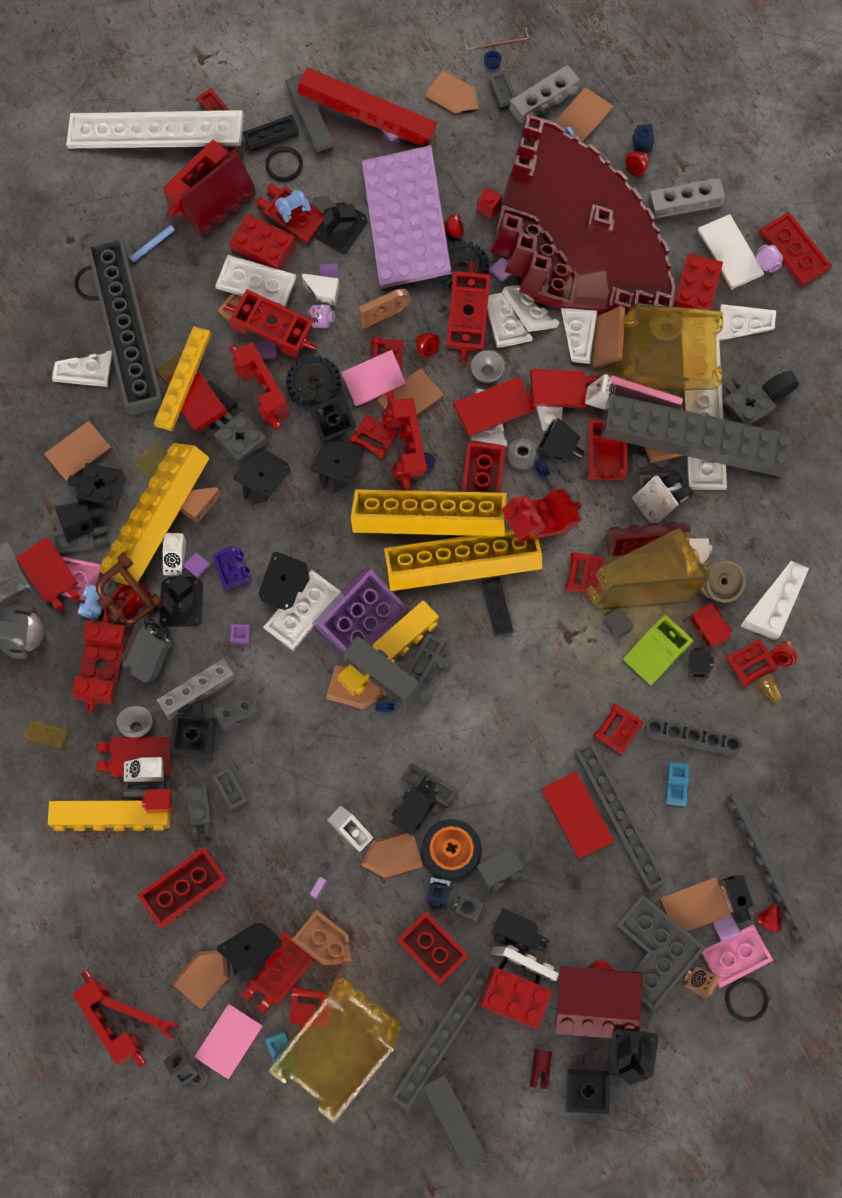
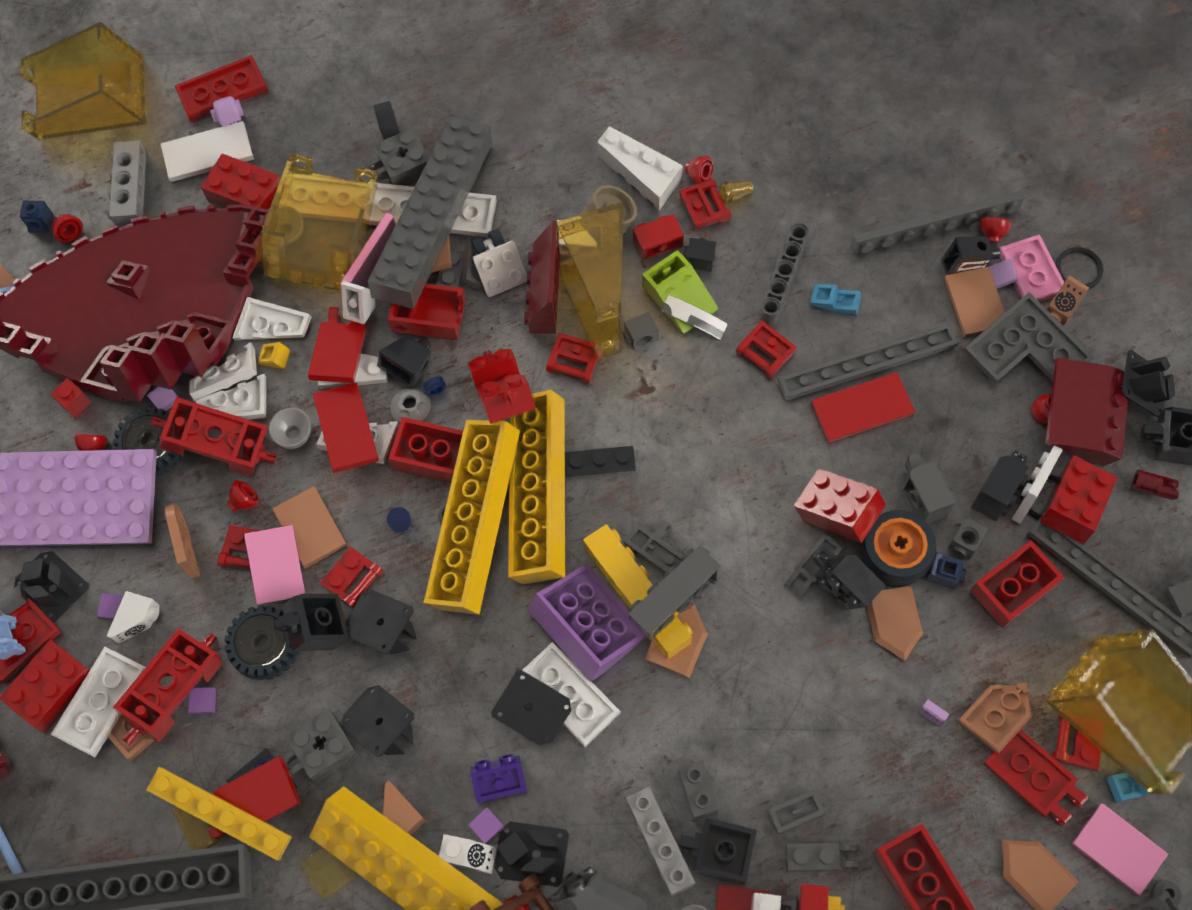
camera: 80 degrees left, 5 degrees down
black piece [217,923,282,982] -> none
red brick [229,342,289,431] -> none
medium lavender tile [230,624,250,644] -> none
lavender head [307,304,335,328] -> none
white slope [327,806,373,852] -> none
clear blue tile [375,702,395,712] -> none
red brick [382,391,427,491] -> none
nougat tile [593,306,625,369] -> none
white wing [718,304,776,341] -> none
none -> clear yellow windscreen [21,22,146,140]
none -> yellow slope [258,342,290,369]
none -> white sticker [662,295,727,340]
none -> brick [794,468,886,543]

